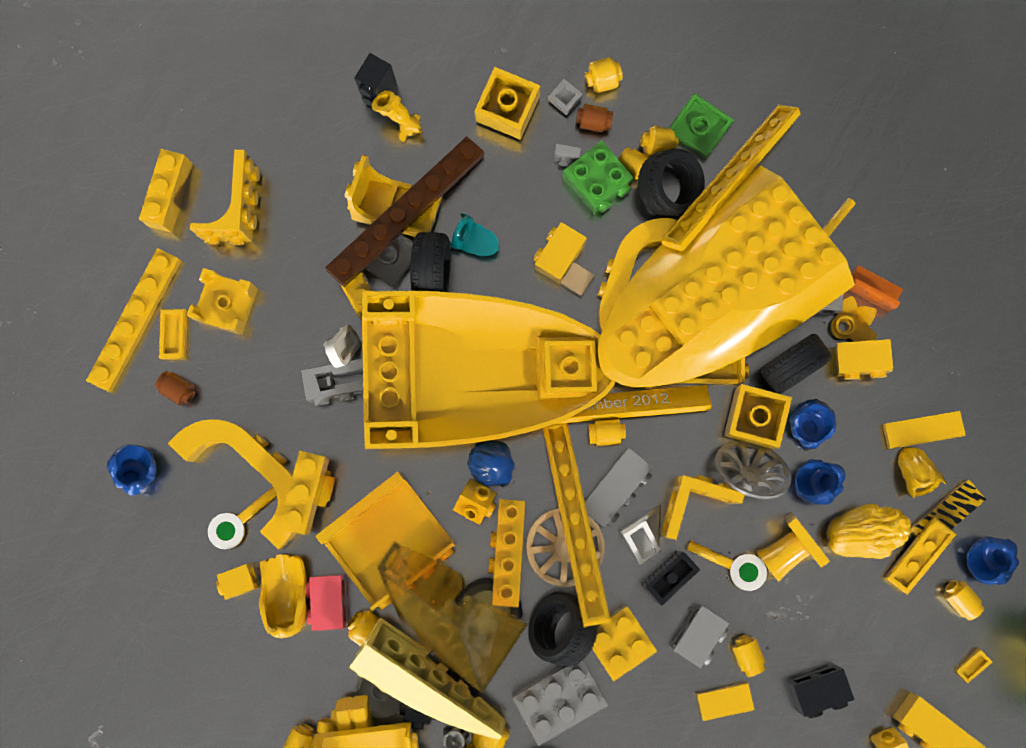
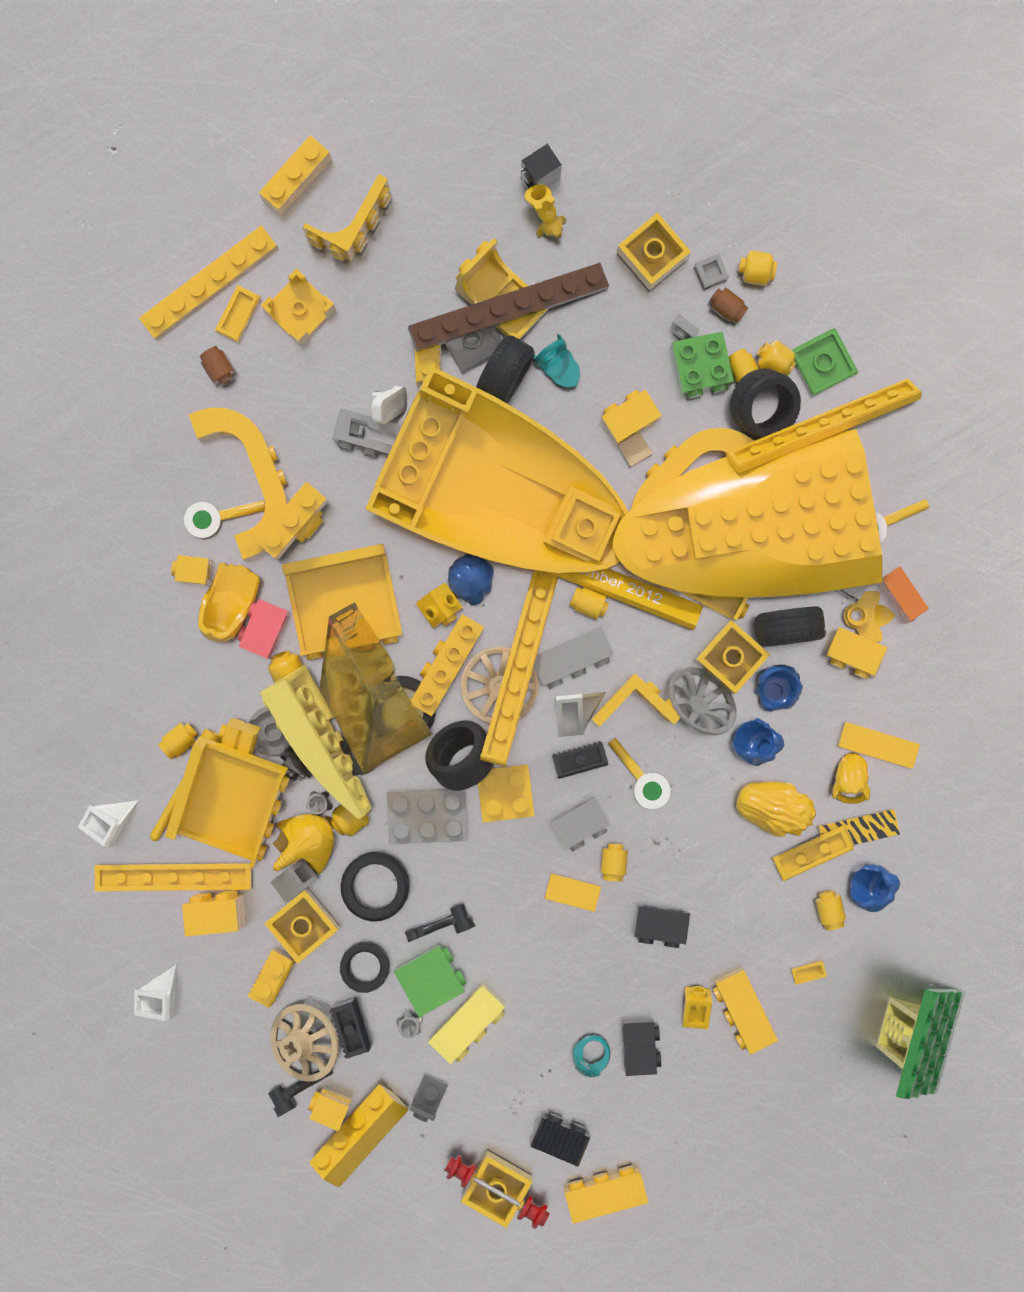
camera: 20 degrees right, 5 degrees up
blue hair [107,444,157,496] -> none
yellow plant [757,512,830,582] -> none

